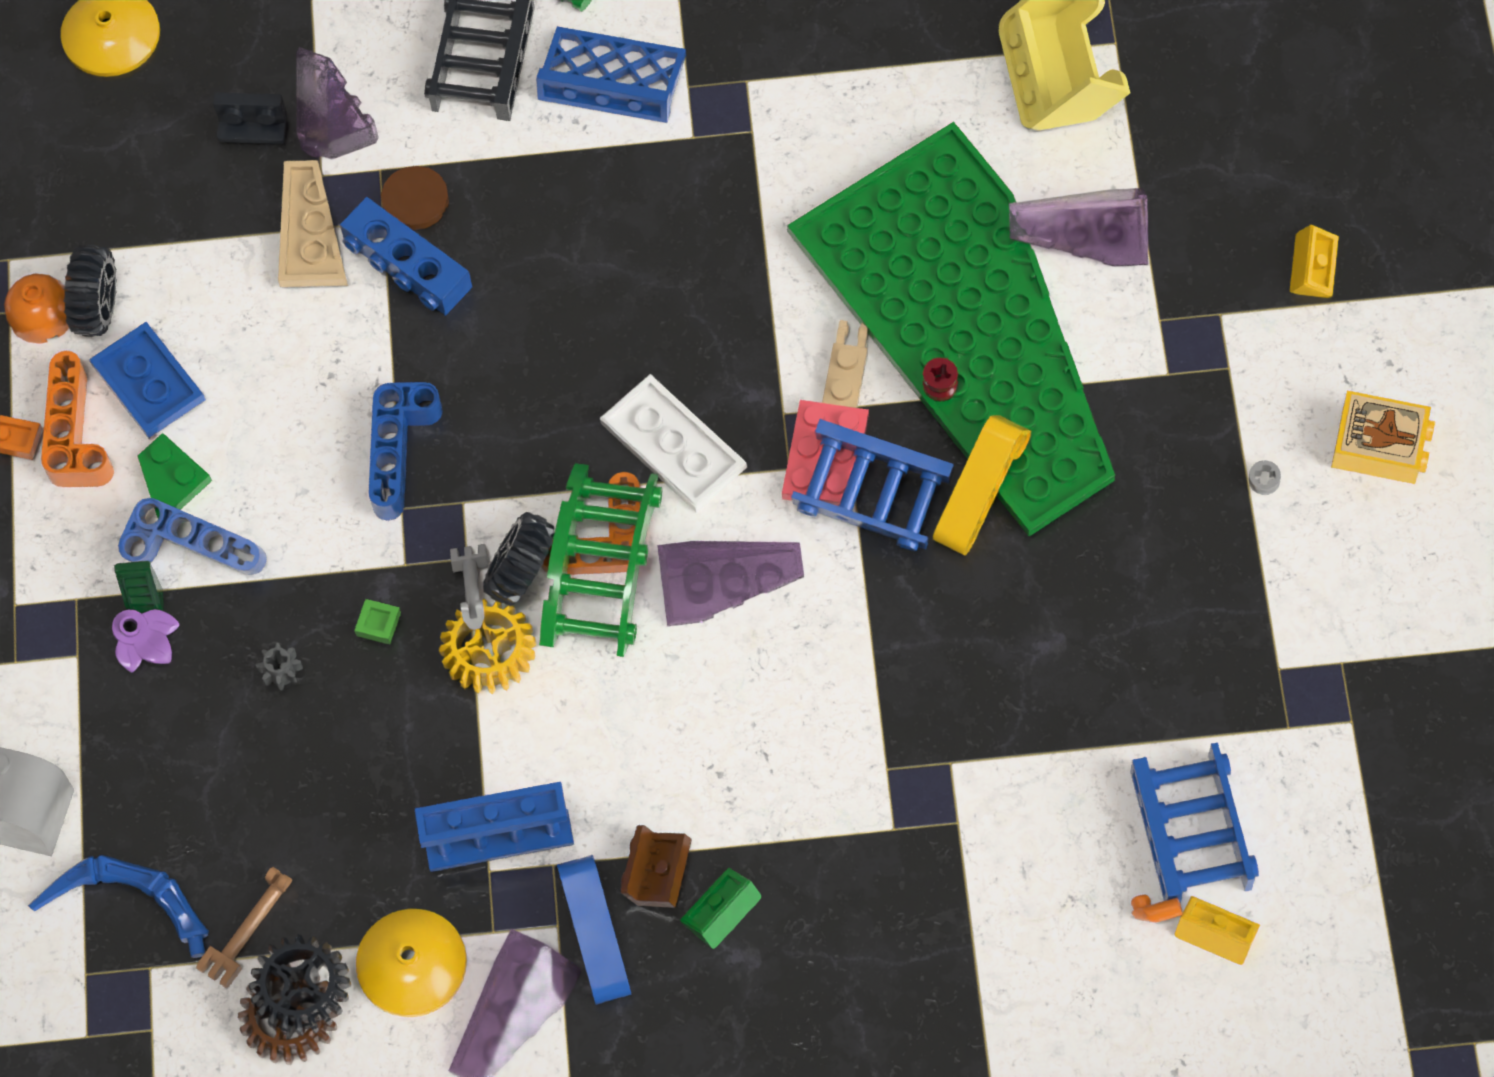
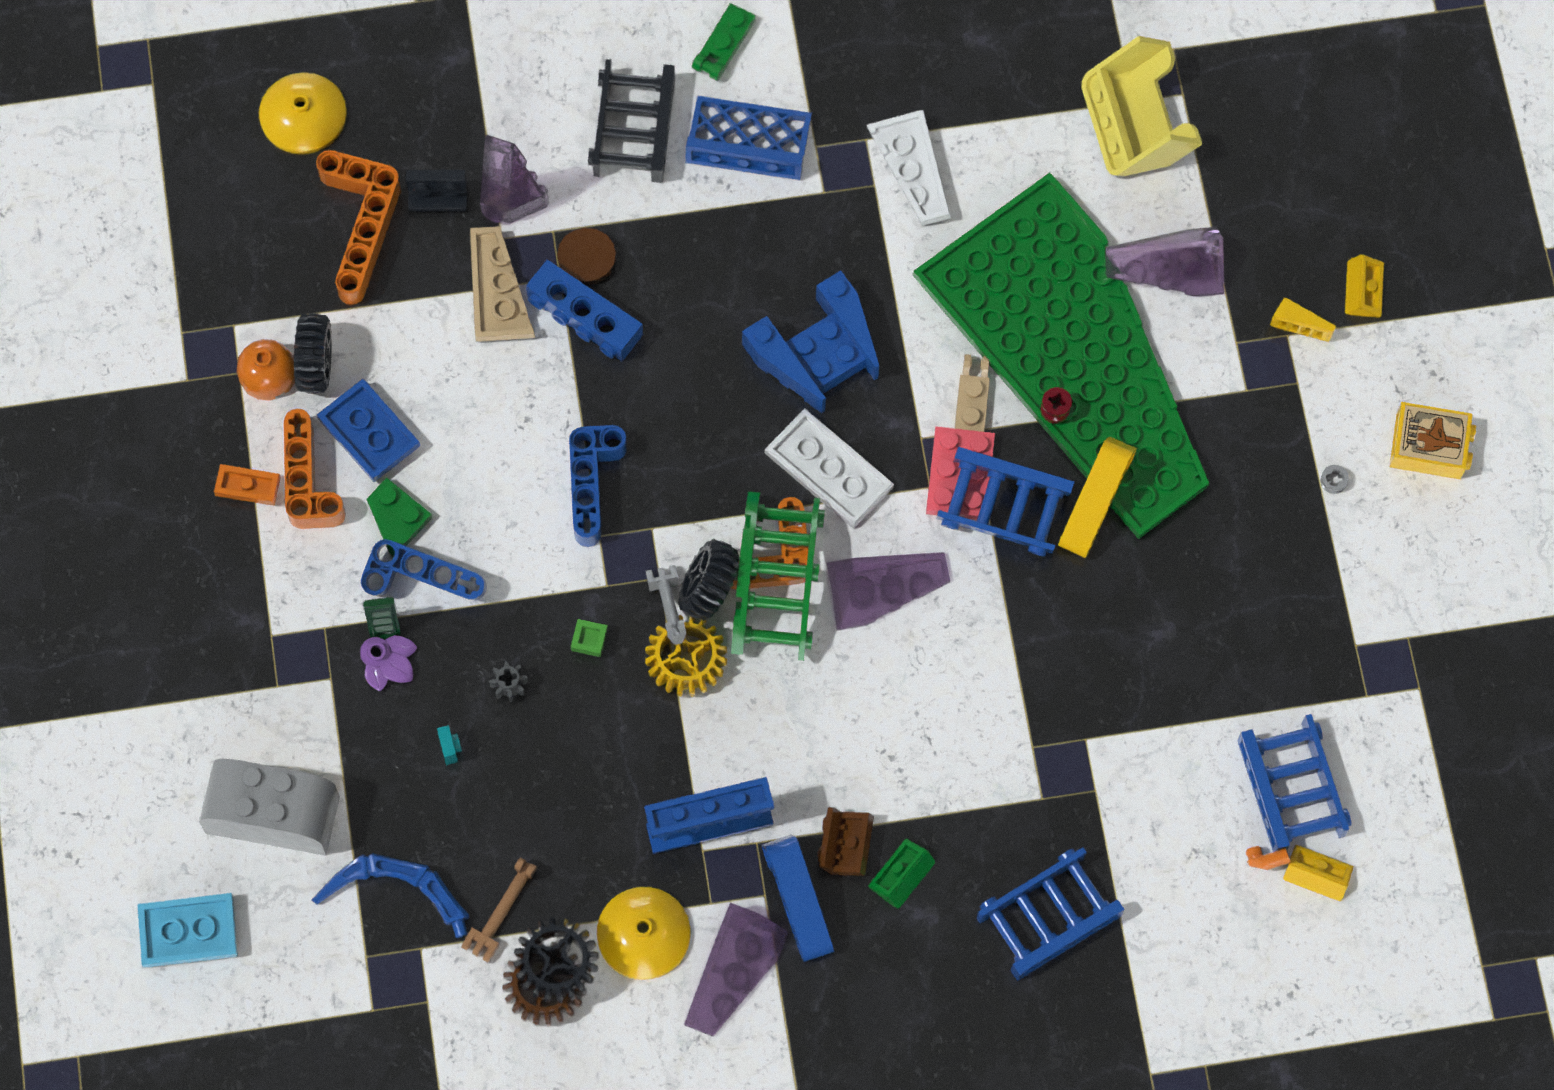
camera: 10 degrees left, 5 degrees up
none -> orange beam [316,150,401,305]
none -> teal plate [437,725,462,765]
none -> blue wedge [742,271,879,413]
none -> white wing [867,110,951,226]
none -> blue fence [977,848,1125,981]
none -> yellow slope [1270,298,1336,342]

